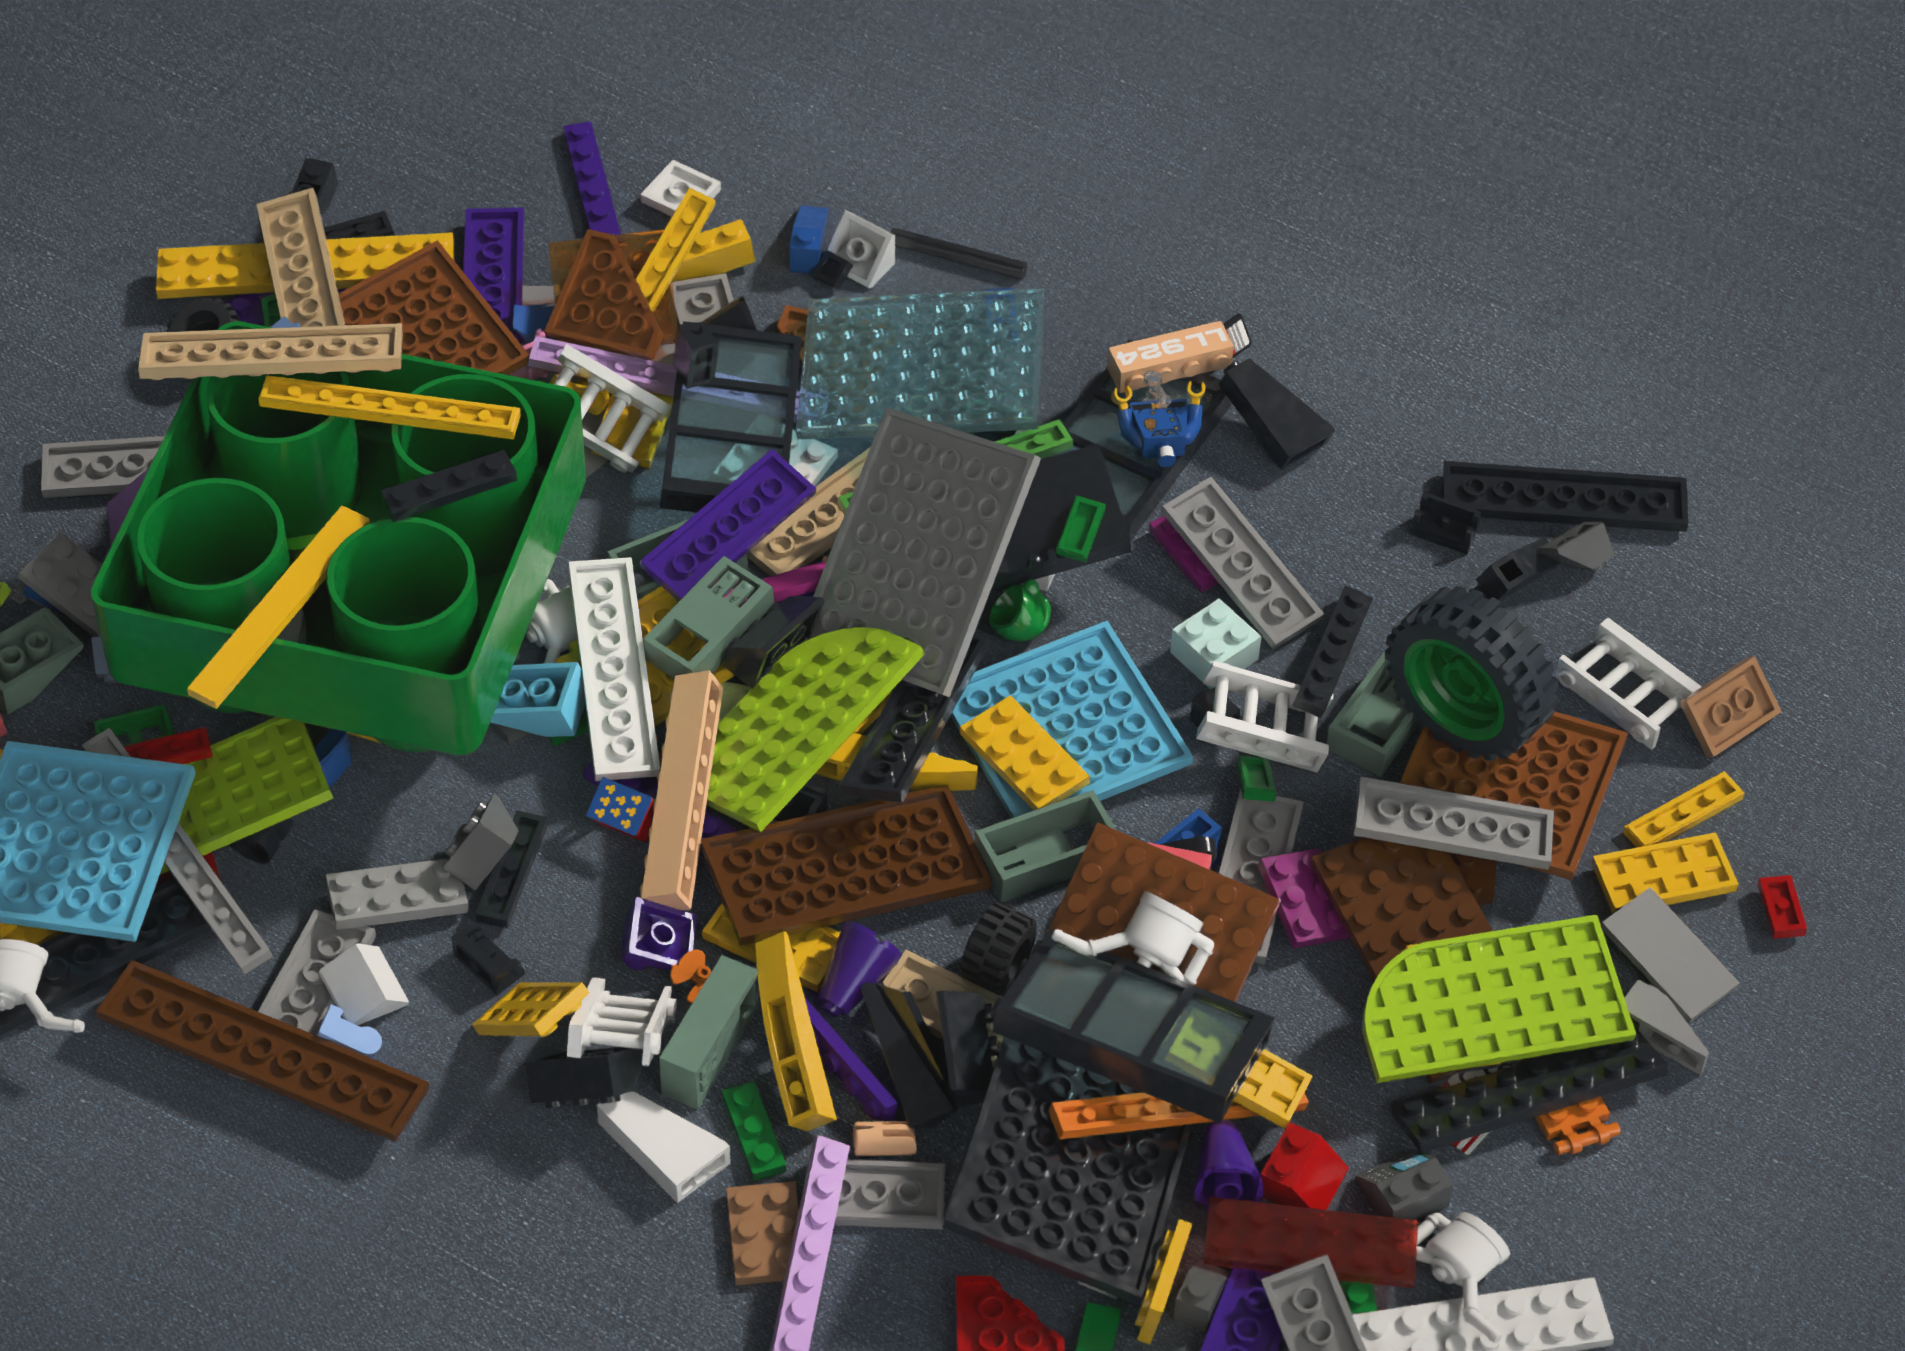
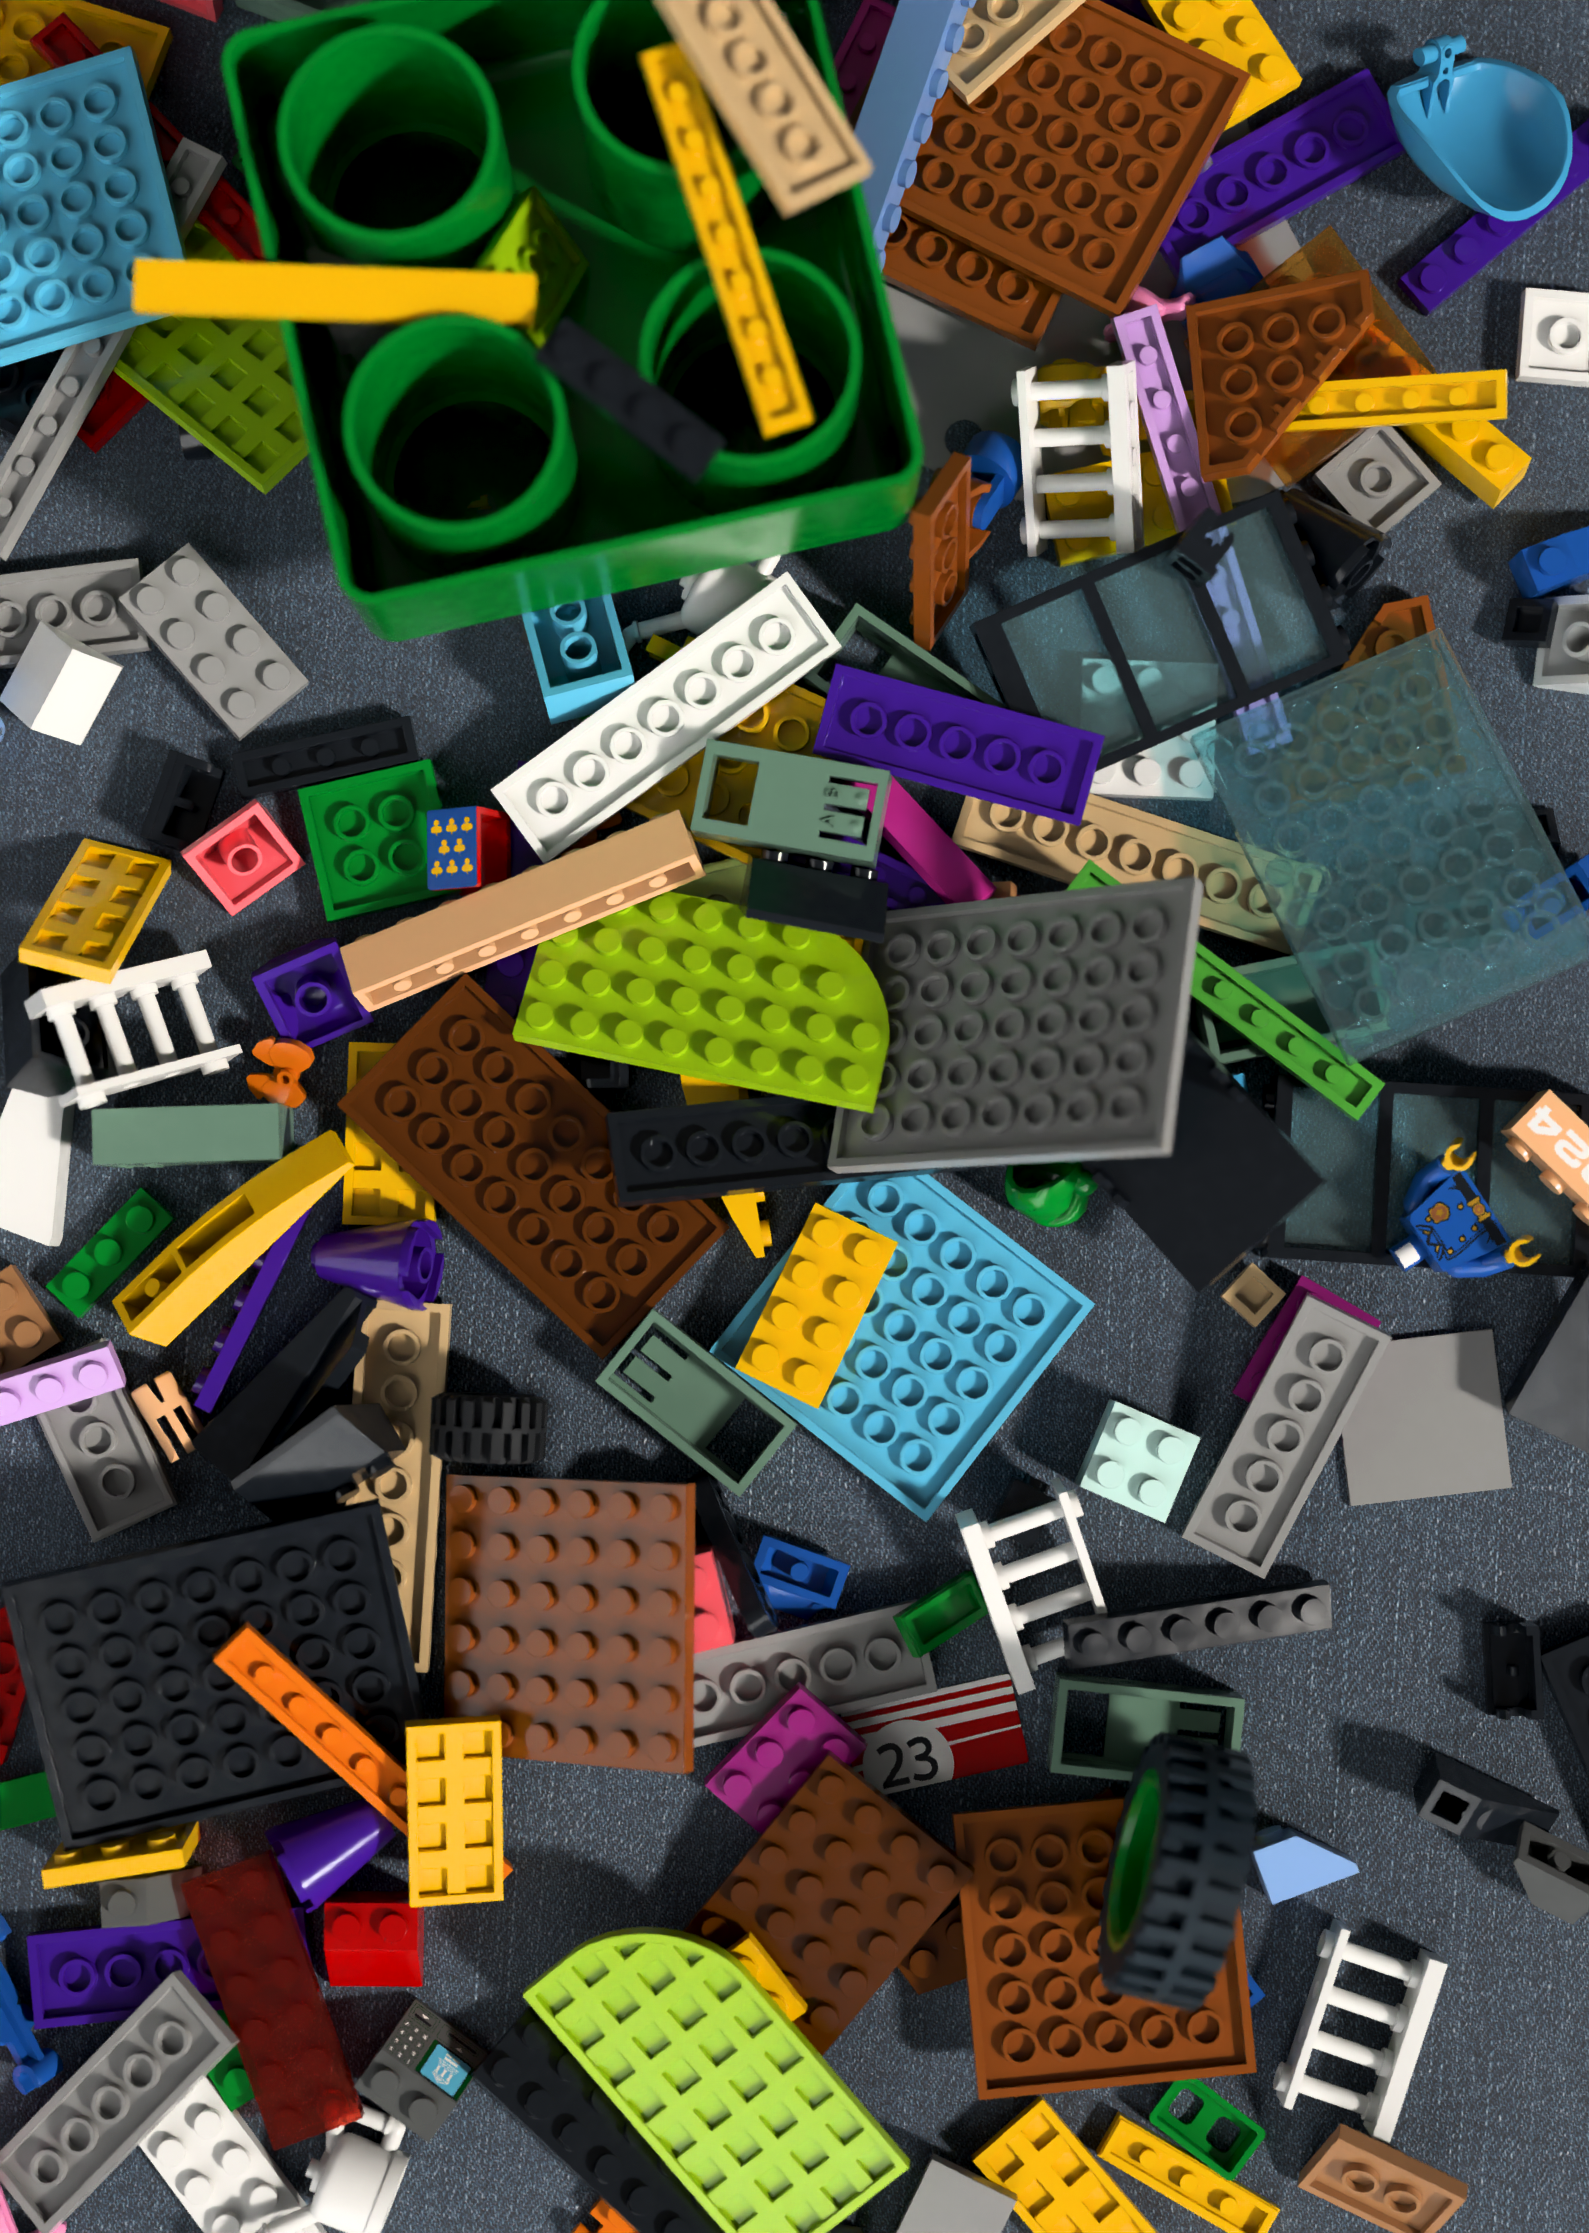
camera: 60 degrees right, 35 degrees up
dark grey slope [443,794,519,891] -> none
window [991,929,1275,1123] -> none
white piece [1051,891,1214,985] -> none
green tile [1056,495,1106,563] -> none
clear piece [1141,371,1171,407] -> none
light grey plate [1354,777,1554,870] -> none
none -> coral slope [180,799,306,916]
none -> green plate [297,759,462,923]
none -> sticker [841,1674,1029,1794]
none -> dark orange plate [909,430,1023,651]
none -> green piece [1149,2079,1265,2181]
none -> tan plate [1220,1263,1286,1327]
none -> light grey piece [1341,1329,1512,1506]
none -> dark azure piece [1387,34,1573,221]

